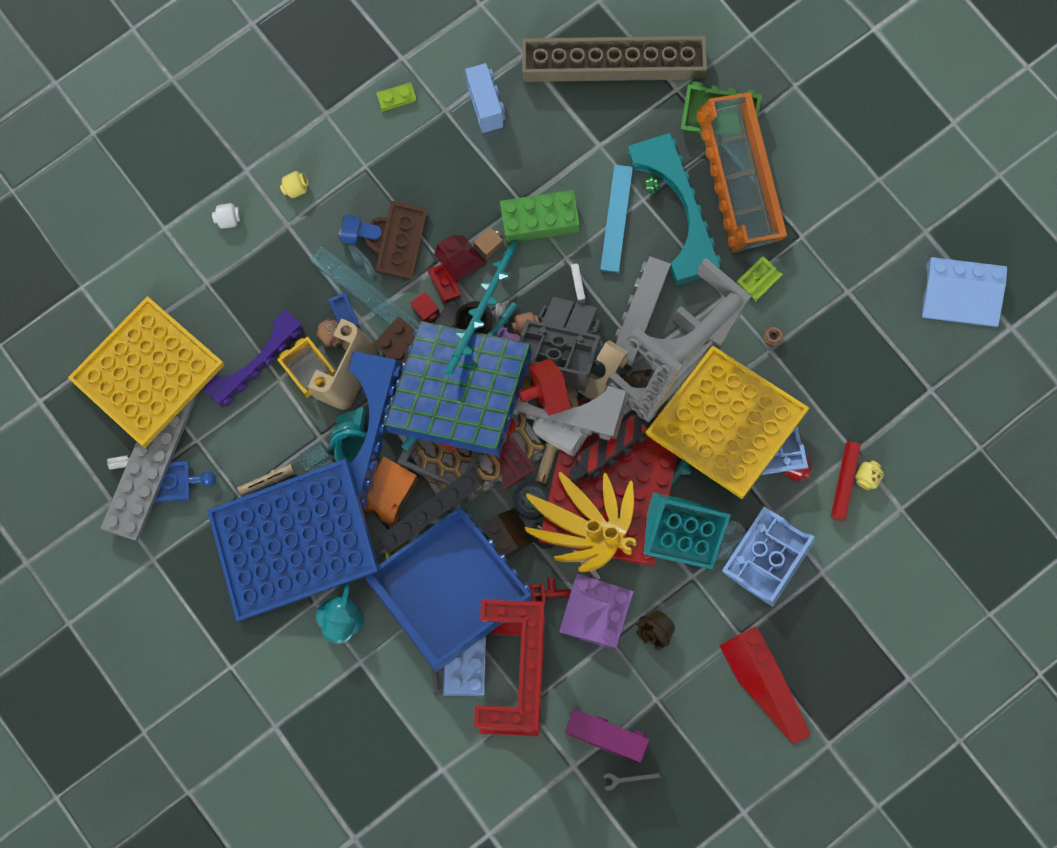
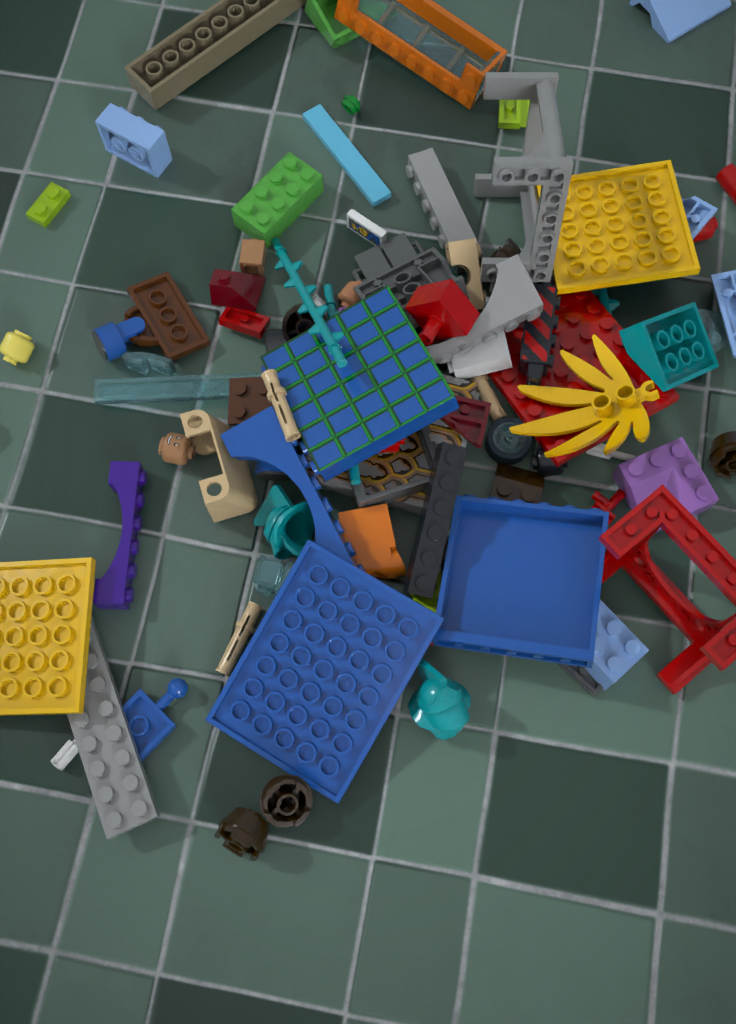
camera: 45 degrees left, 5 degrees down
window [277,336,336,398] -> none
blue tile [328,292,360,329] -> none
red brick [410,292,440,323] -> none
teal arch [627,133,722,286] -> none
medium nougat plate [764,327,783,346] -> none
none -> dark brown cone [214,807,270,861]
none -> dark brown cone [259,774,313,828]
none -> tan pin [261,369,301,442]

